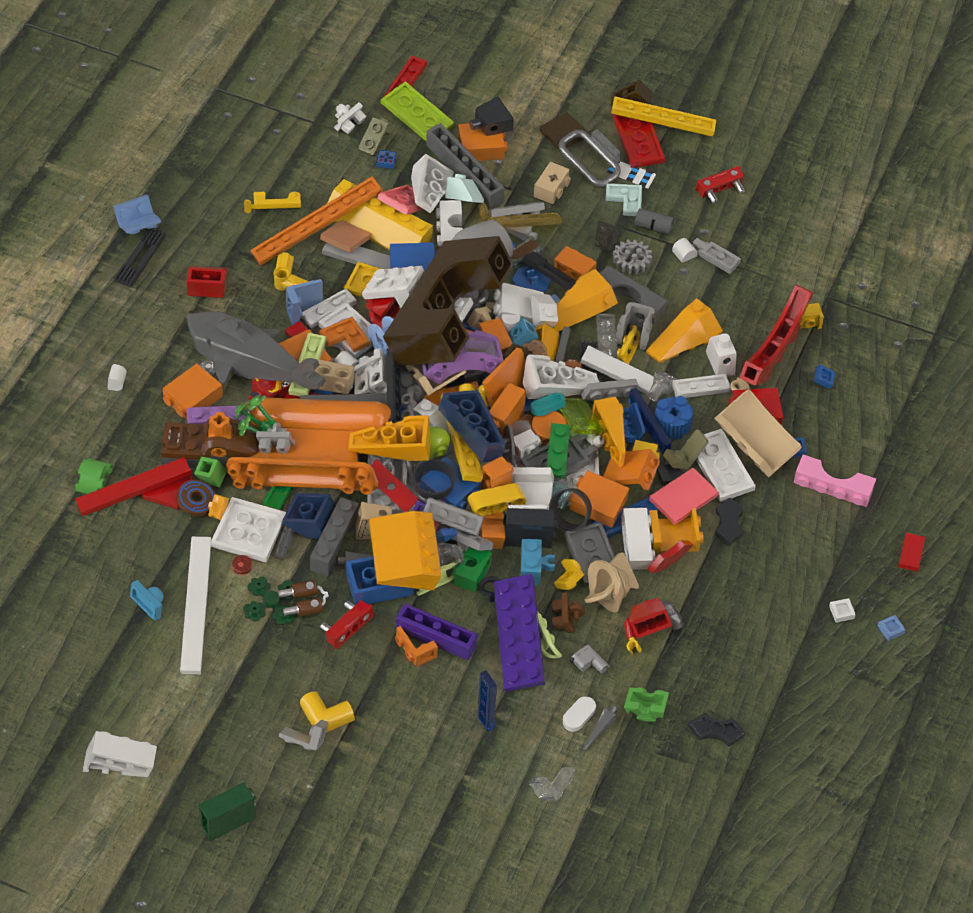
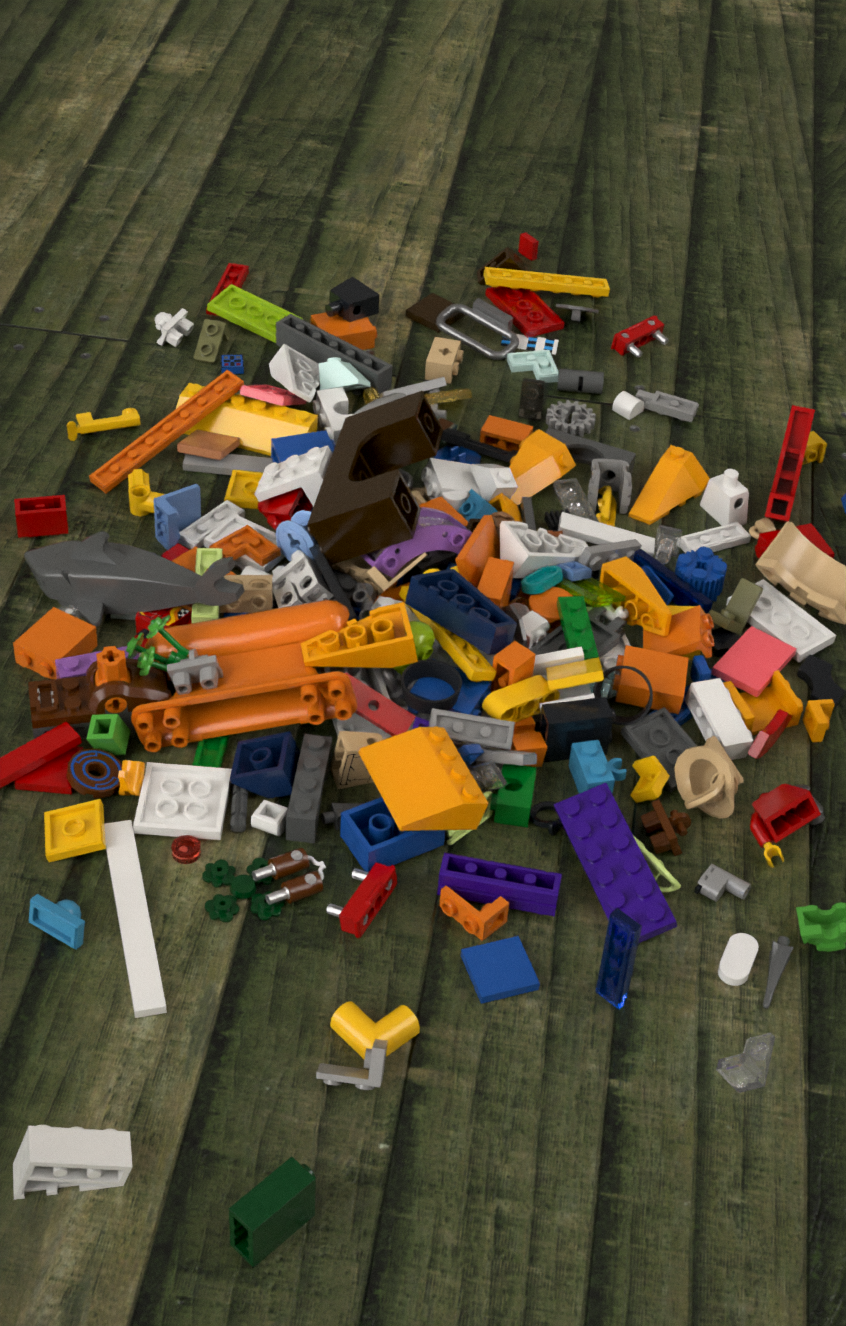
camera: 15 degrees left, 10 degrees down
none -> yellow tile [44,799,106,862]
none -> white brick [251,800,288,836]
none -> blue tile [461,936,540,1004]
none -> red tile [518,232,539,261]
none -> yellow tile [546,657,604,691]
none -> flat silver piece [556,304,599,322]
none -> medium blue tile [556,561,592,581]
none -> blue tile [690,655,711,682]
none -> light orange bracket [802,699,835,742]

